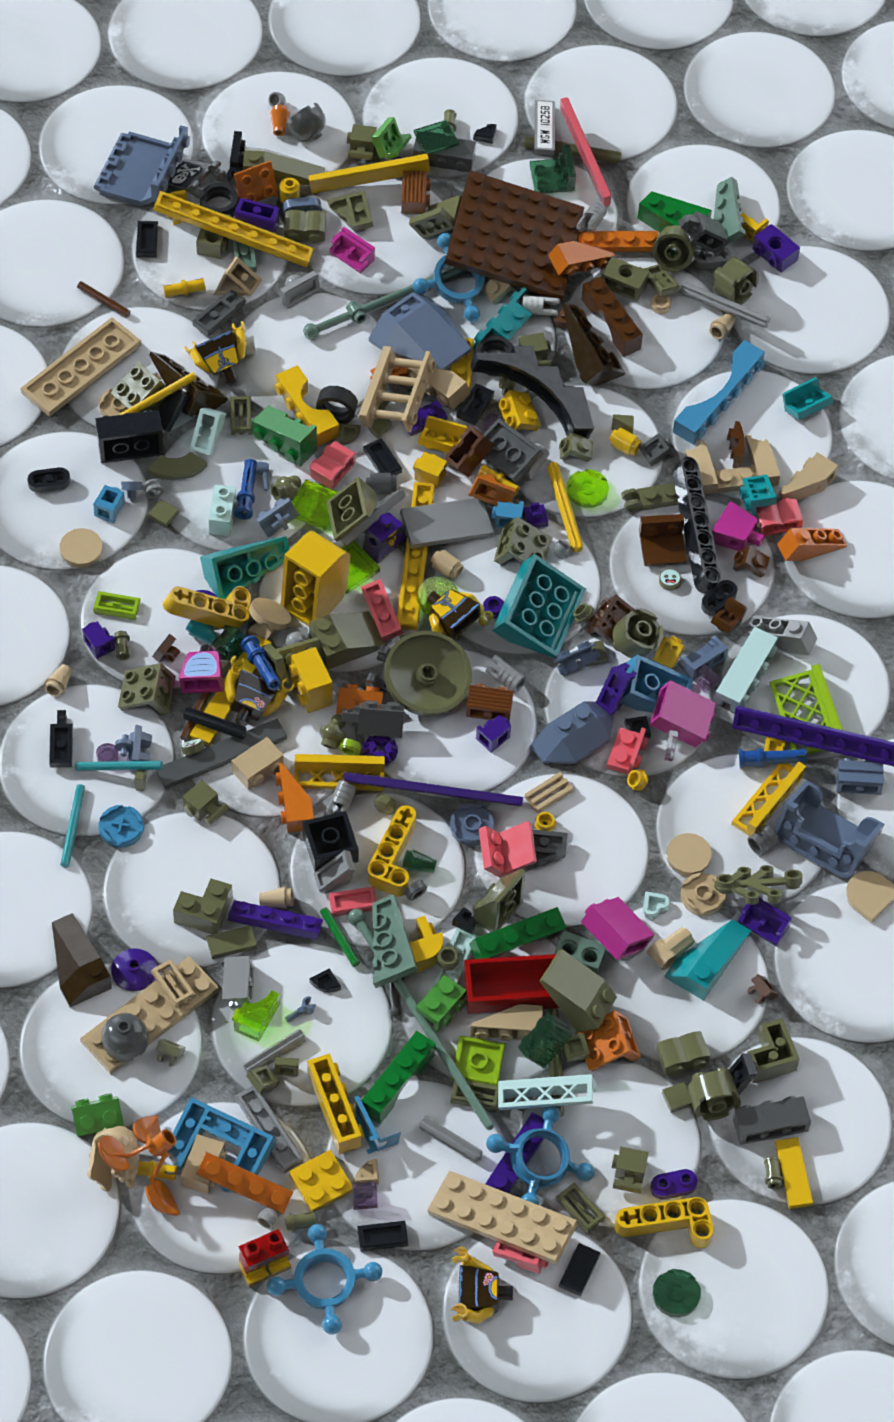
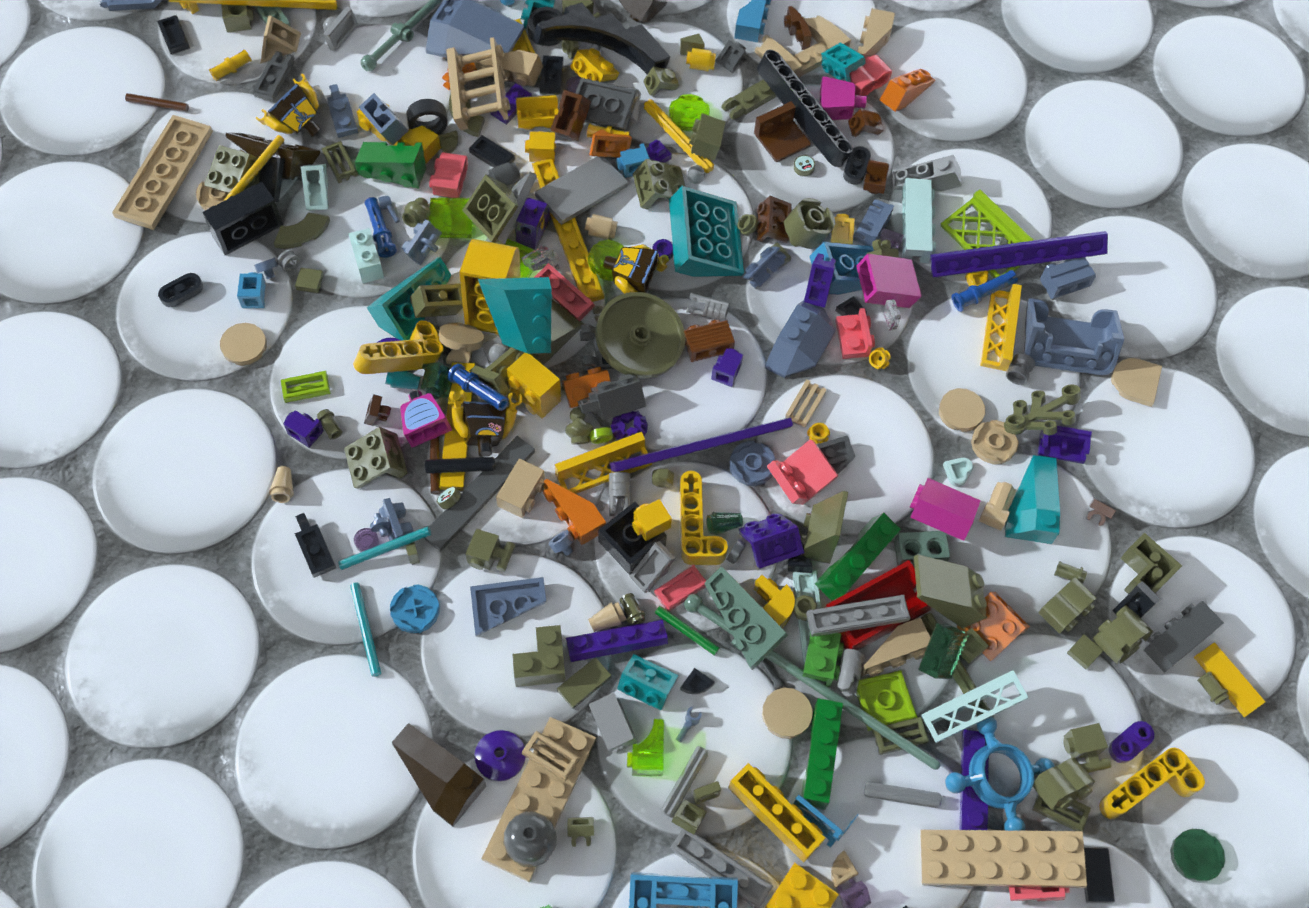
camera: 25 degrees left, 5 degrees up
none -> sand blue hinge [327,84,358,138]
none -> sand blue brick [359,93,409,145]
none -> olive brick [410,284,463,318]
none -> sand blue wing [470,577,546,636]
none -> teal wedge [478,277,552,354]
none -> clear bracket [522,245,560,271]
none -> sand blue tile [549,530,574,556]
none -> teal bracket [617,654,678,710]
none -> olive pin [619,593,645,625]
none -> yellow brick [632,499,672,541]
none -> olive brick [689,113,726,161]
none -> dark purple bracket [738,513,804,569]
none -> tan tile [762,688,812,739]
none -> light grey tile [806,595,910,637]
none -> light grey hinge [837,649,865,700]
none -> olive tile [867,239,899,258]
none -> olive brick [1032,757,1095,810]
none -> olive pin [1054,561,1087,584]

